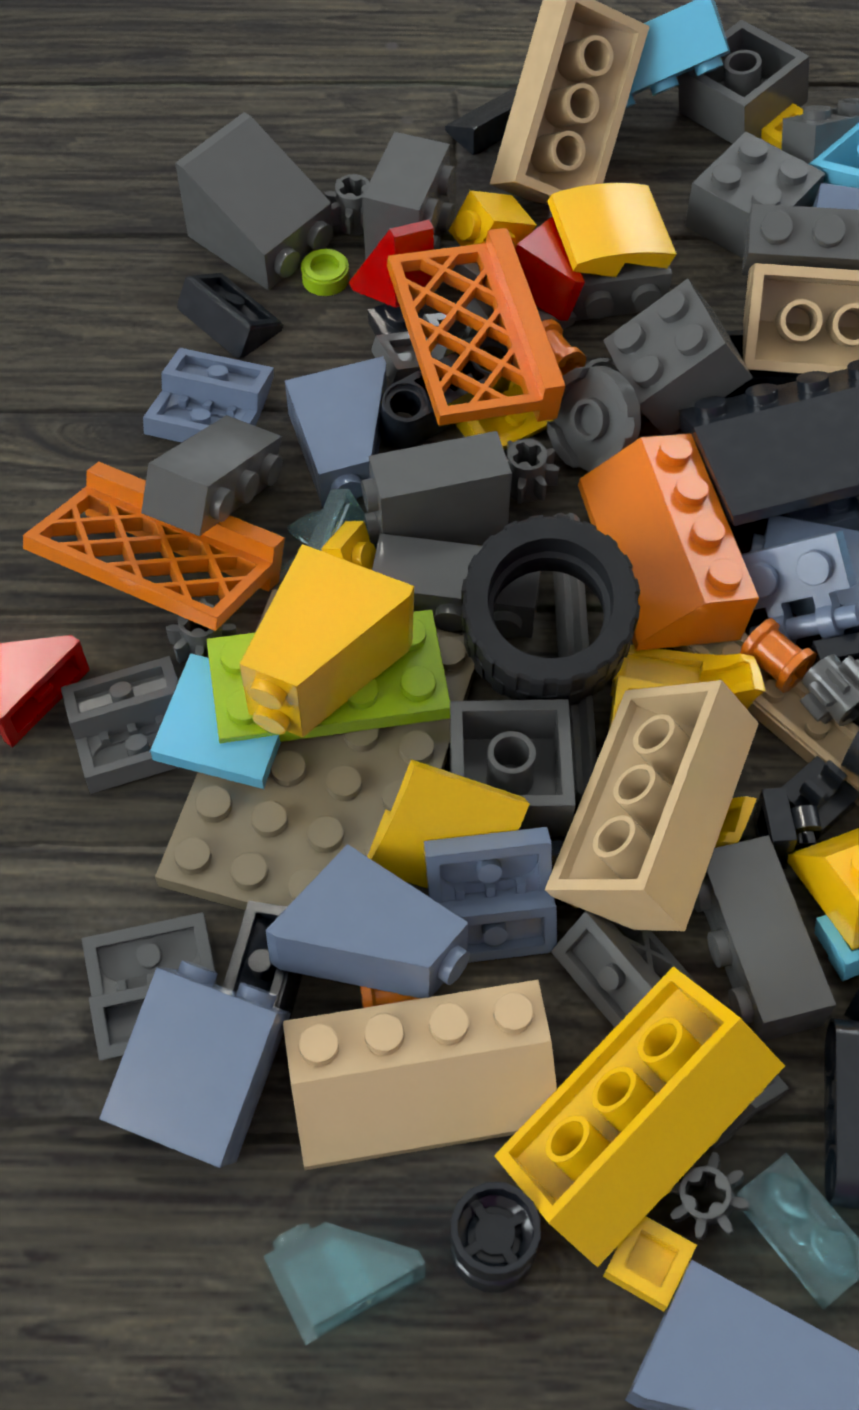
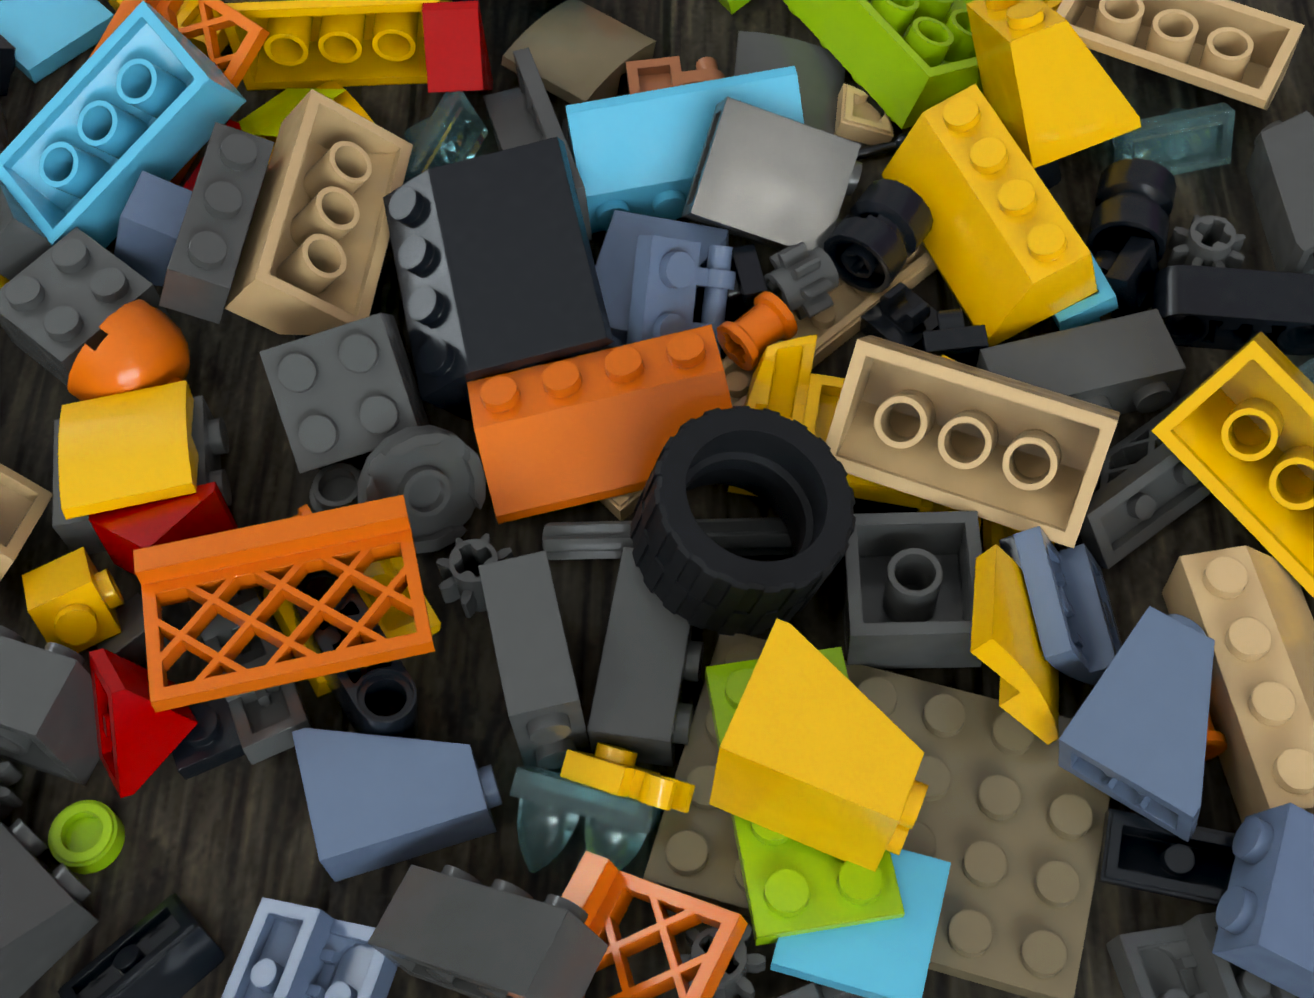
camera: 85 degrees left, 0 degrees up
none -> orange cylinder [67,299,190,401]

